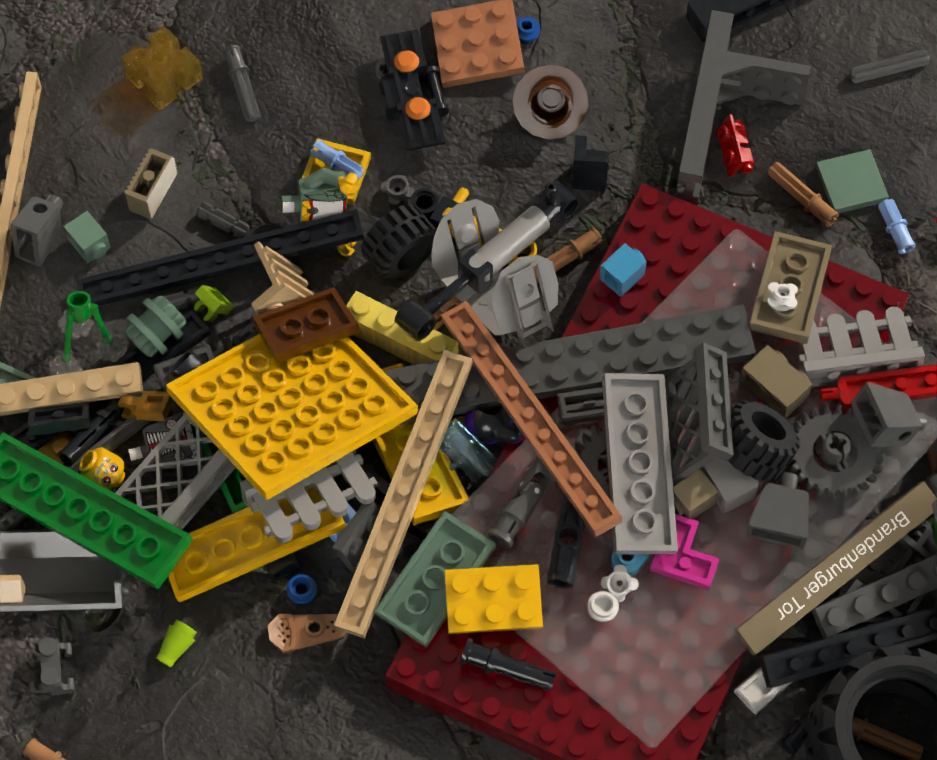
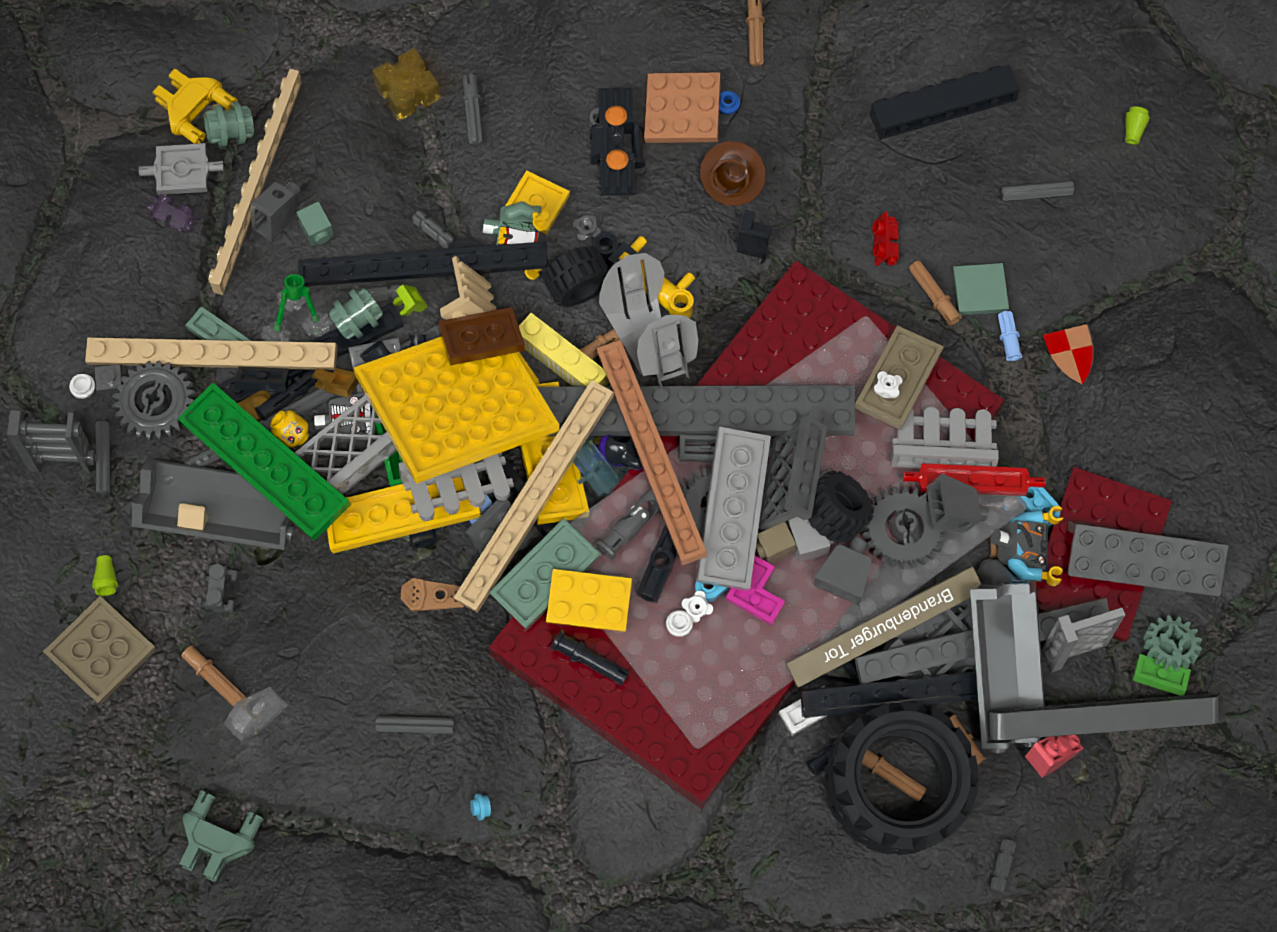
camera: 10 degrees right, 5 degrees up
dark tan brick [124,148,177,219] -> none
lime cone [156,619,197,668] -> none
blue plate [286,574,317,605] -> none
light blue axle [310,140,363,180] -> none
black piece [394,181,580,341] -> none
medium nougat axle [533,227,603,283] -> none
dark azure brick [600,243,647,297] -> none
dark grey piece [676,10,811,204] -> none
dark tan brick [740,345,812,419] -> none

